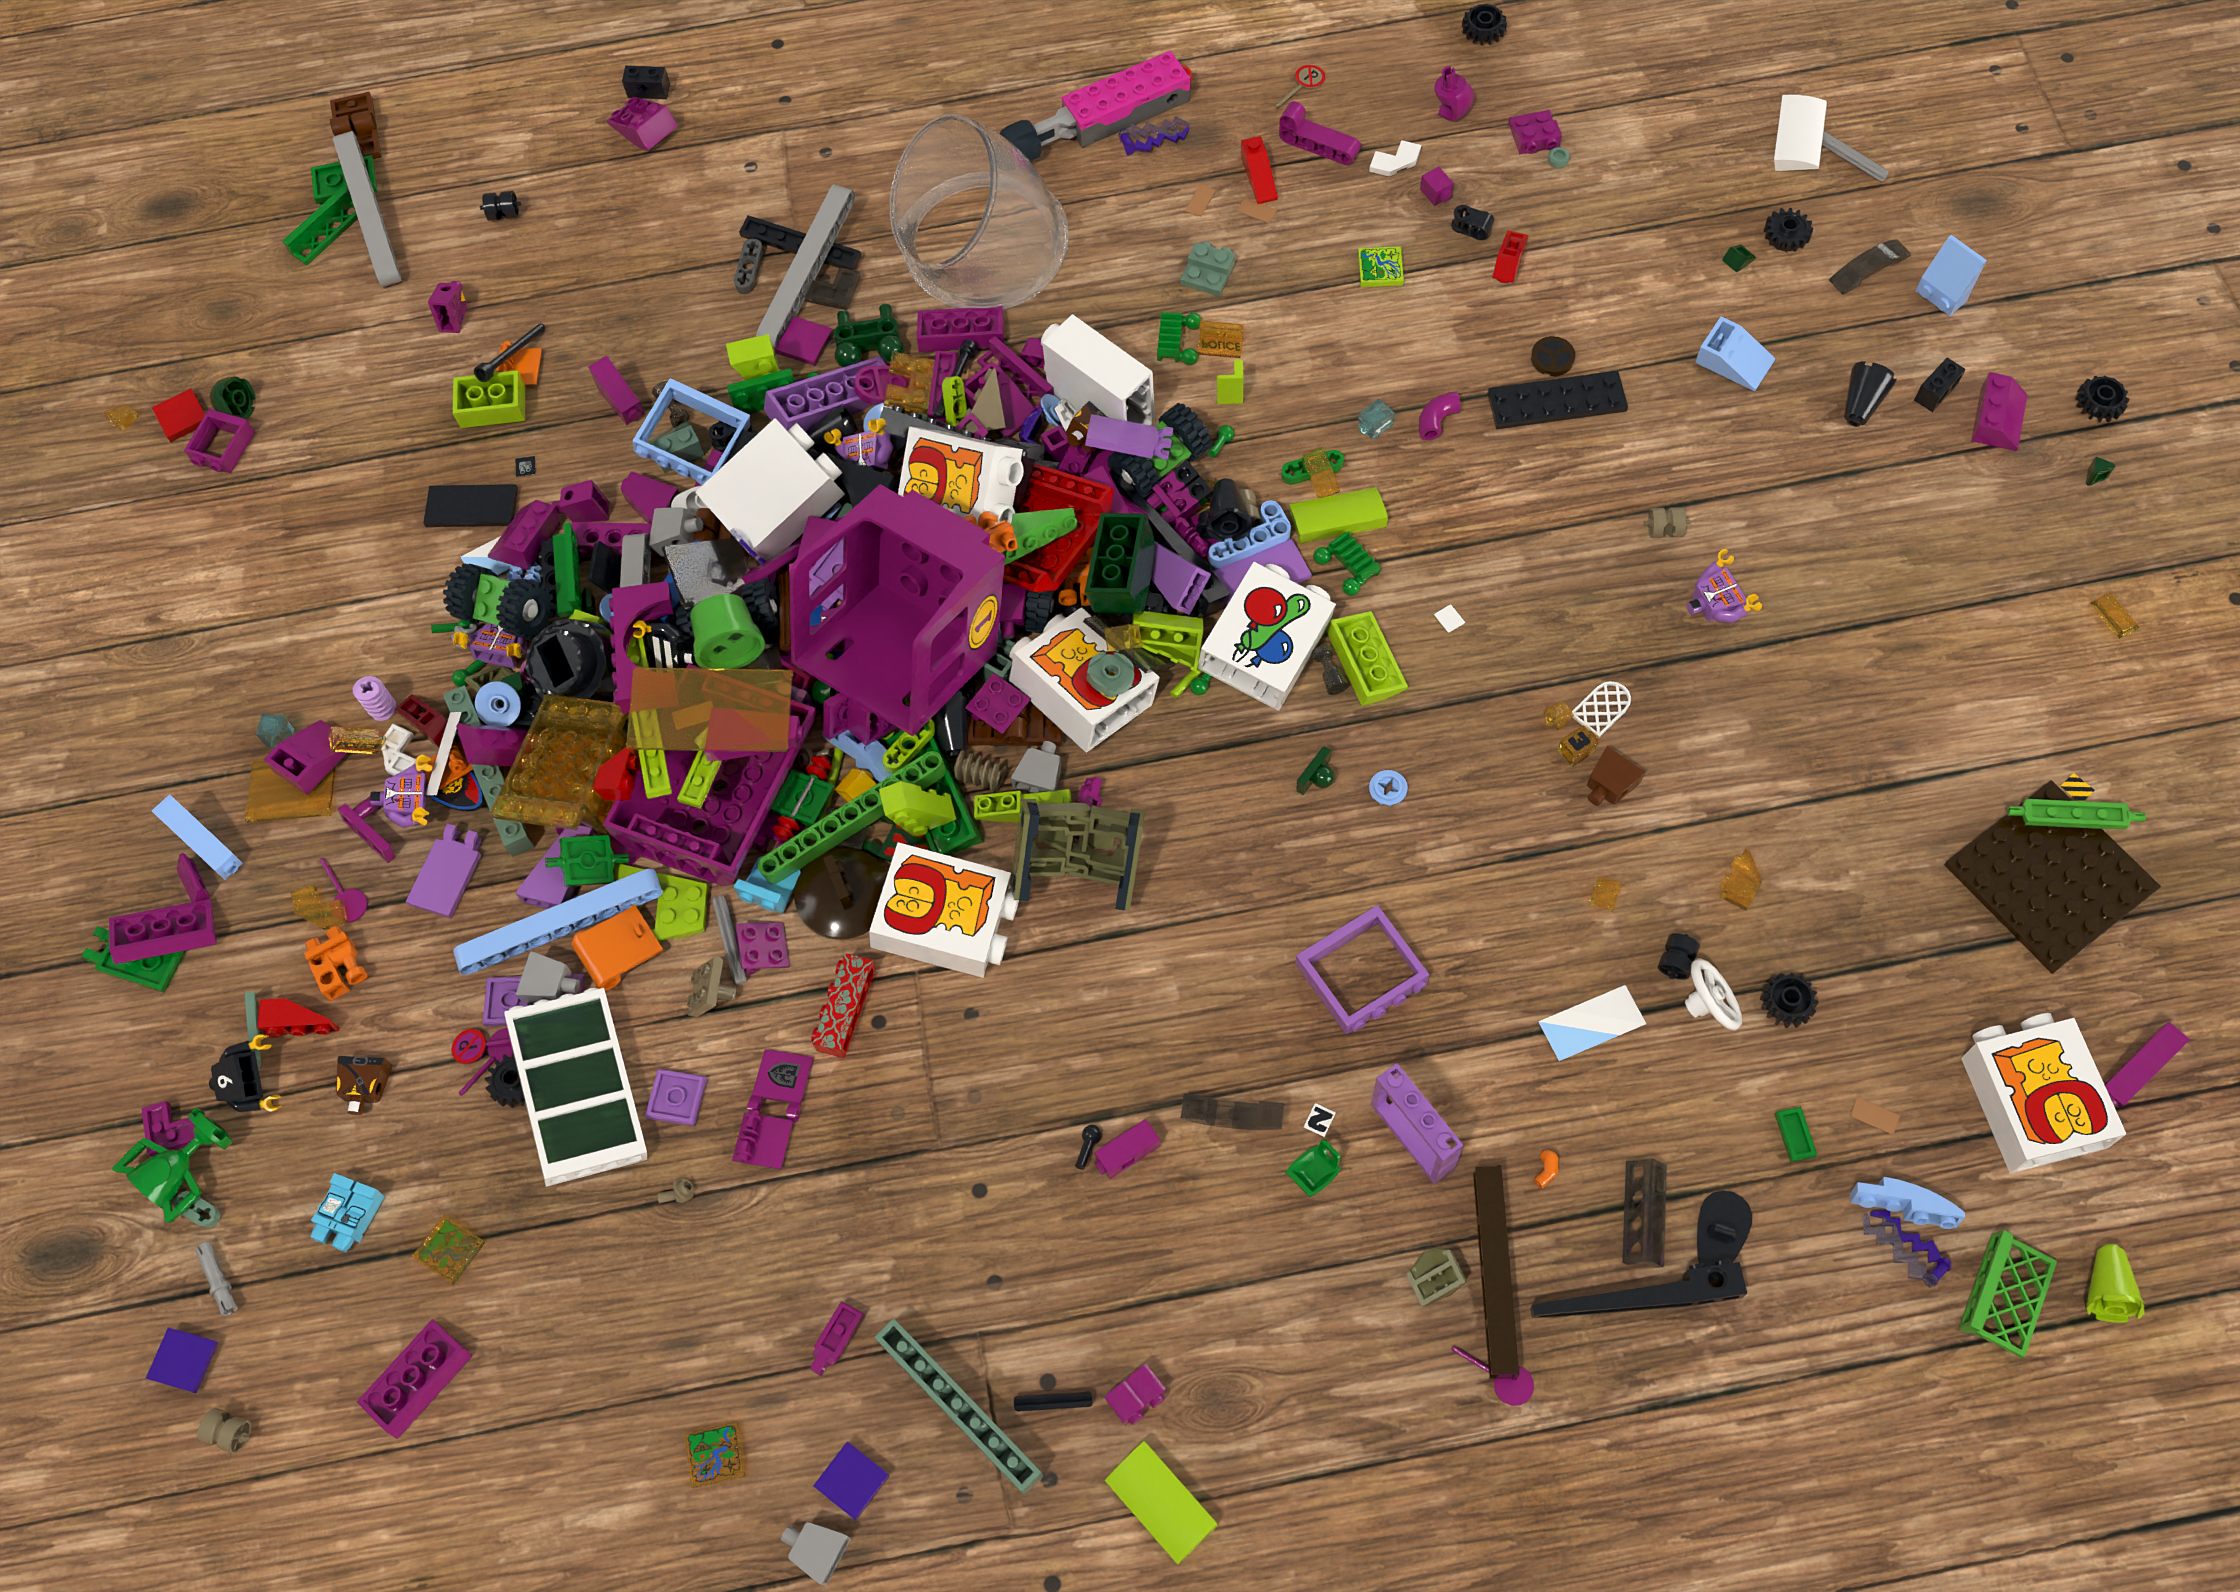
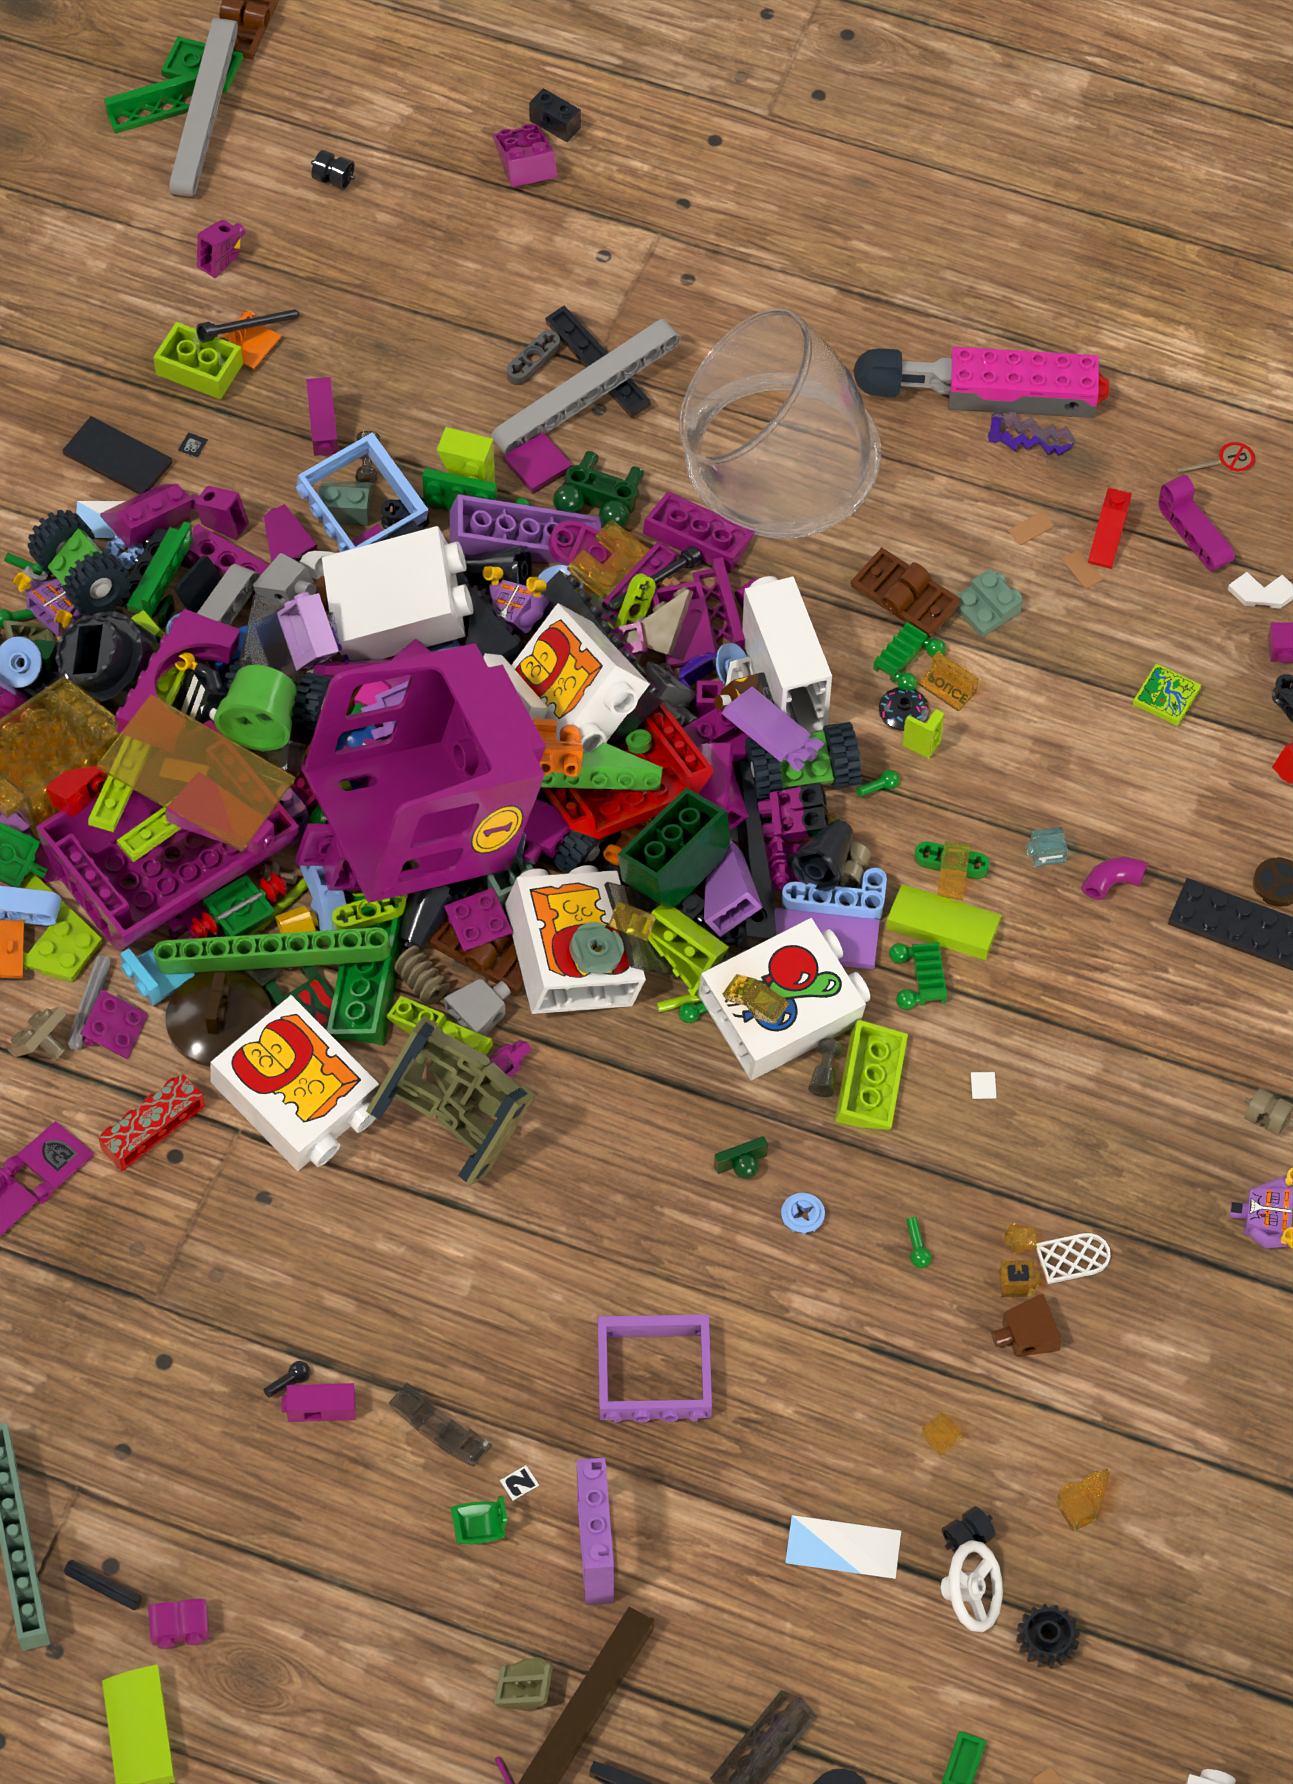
camera: 25 degrees right, 5 degrees down
clear smoke plate [806,268,861,310] -> none
lime wedge [879,781,956,836] -> none
orange arm [1533,1149,1559,1189] -> none
none -> lavender window [277,592,339,671]
none -> bright green tile [626,730,653,754]
none -> clear yellow slope [722,974,789,1024]
none -> reddish brown plate [851,547,961,638]
none -> black dish [878,687,929,731]
none -> green bar [906,1217,932,1268]

